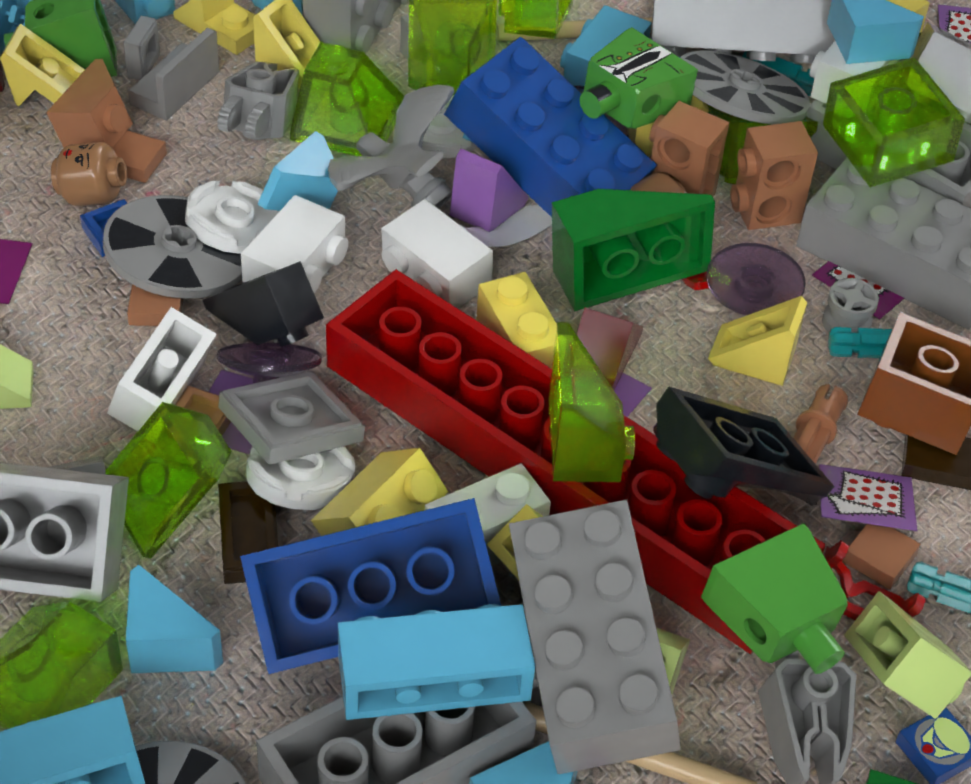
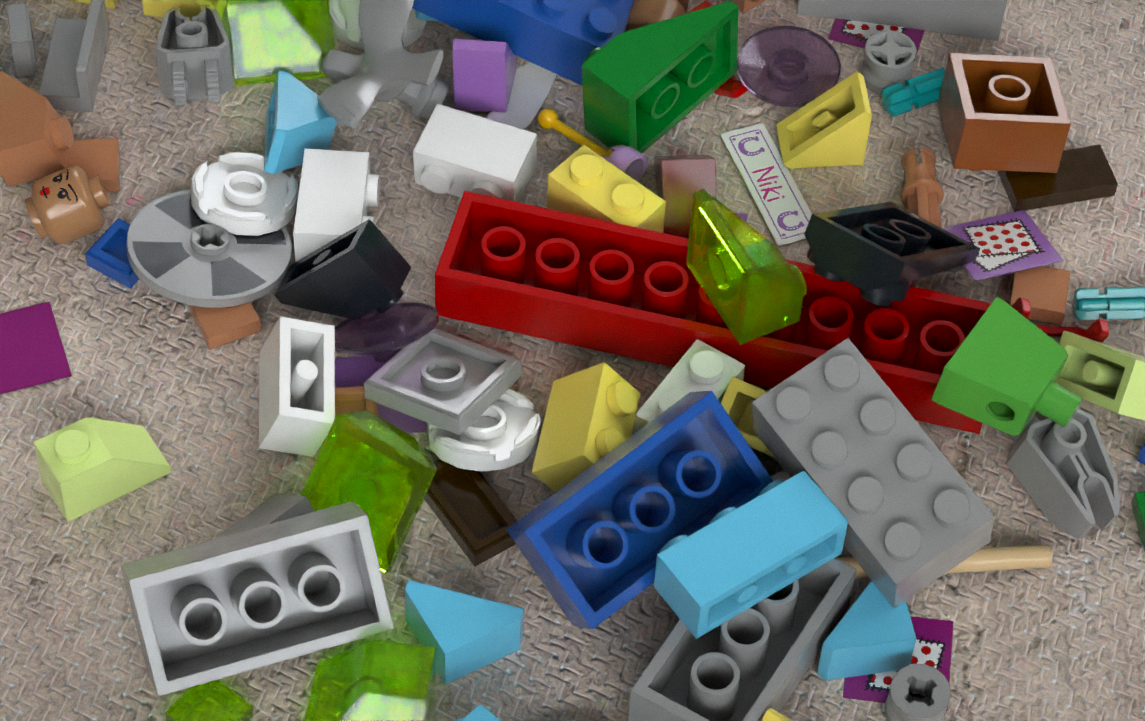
camera: 25 degrees left, 5 degrees up
none -> hinge [537,108,647,182]
none -> white sticker [720,123,812,247]

